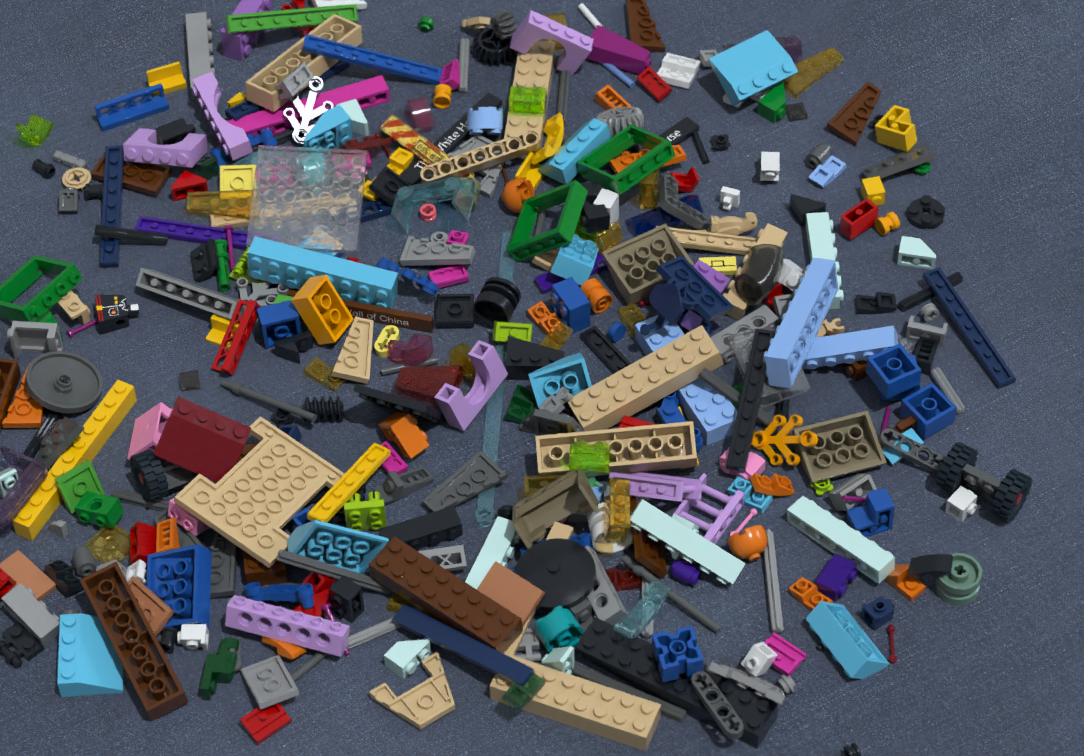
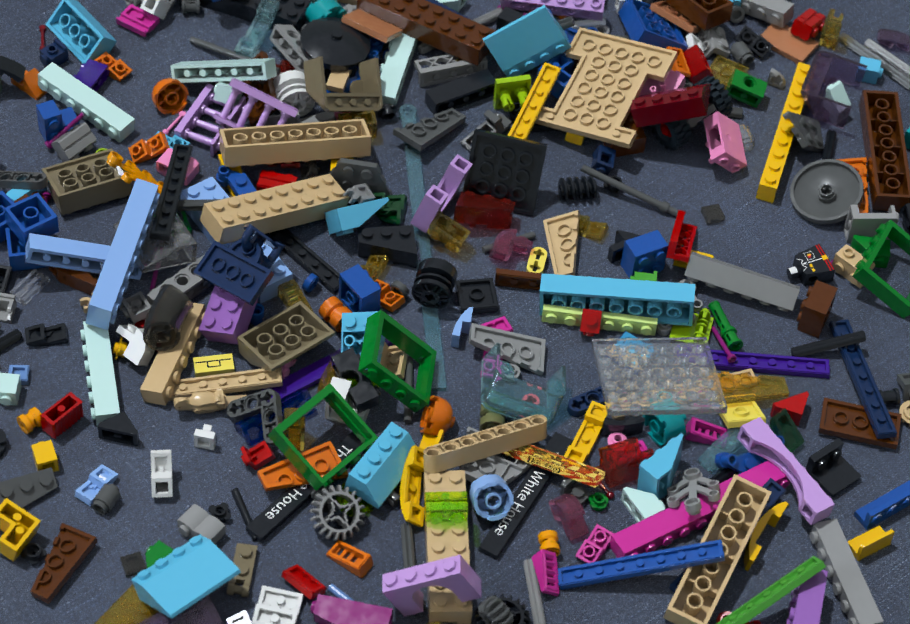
camera: 165 degrees right, 0 degrees up
bright green plate [54,460,105,514] -> none
lavender arch [123,128,207,167] -> none
black plate [191,238,220,283] -> none
light grey hinge [275,62,314,100] -> none
light orange brick [291,275,354,345] -> none
black plate [368,166,414,210] -> none
blue plant [376,257,440,295] -> none
lime plate [493,321,532,342] -> none
clear neon green brick [569,441,611,473] -> none
clear yellow brick [604,477,630,543] -> none
light grey axle [763,529,784,634] -> none
none -> medium blue tile [8,365,30,385]
none -> light grey brick [177,504,226,544]
none -> dark tan plate [227,543,258,597]
none -> dark grey tile [390,280,409,298]
none -> light blue slope [451,307,473,348]
none -> dark pink slope [575,524,614,563]
none -> clear brick [739,125,755,152]
none -> reddish brown brick [796,280,838,338]

